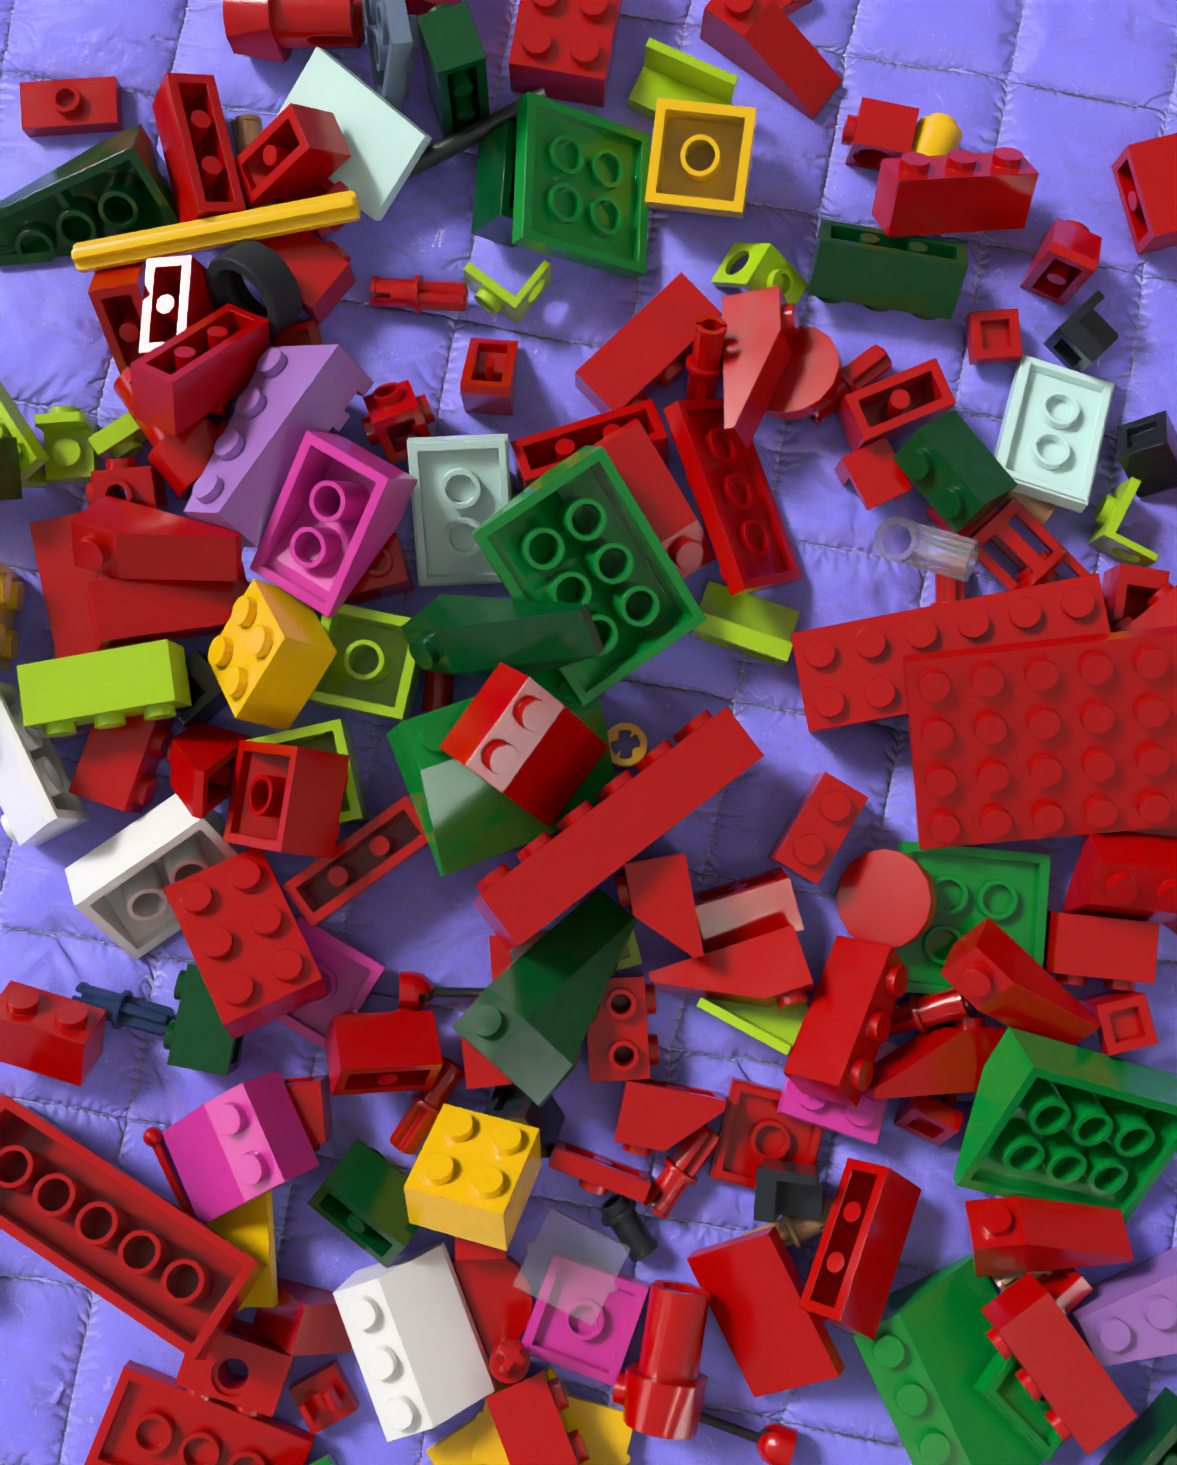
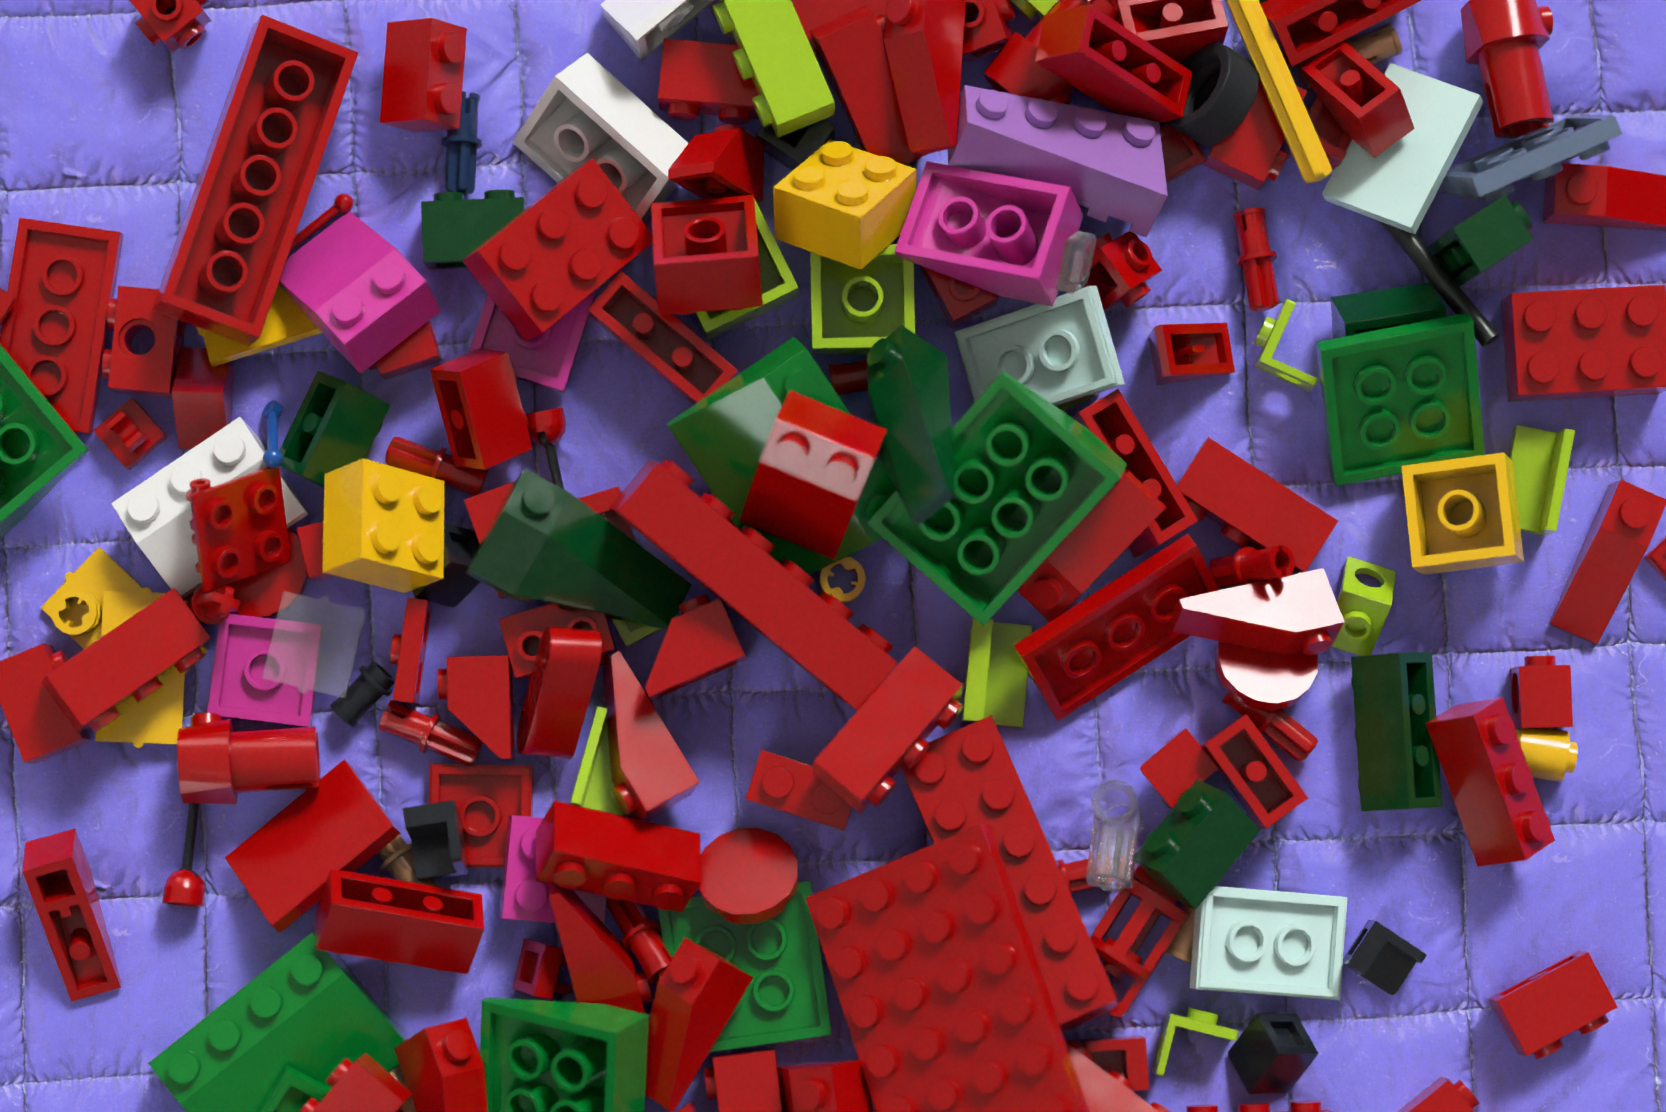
camera: 80 degrees right, 0 degrees up
hinge [693,867,804,953] -> none
red plate [965,308,1023,365] -> none
red slope [1020,217,1102,306] -> none
none -> red hinge [186,467,291,592]
none -> blue hinge [262,400,283,468]
none -> red beam [517,626,602,759]
none -> red brick [813,646,963,814]
none -> clear tile [1056,230,1097,294]

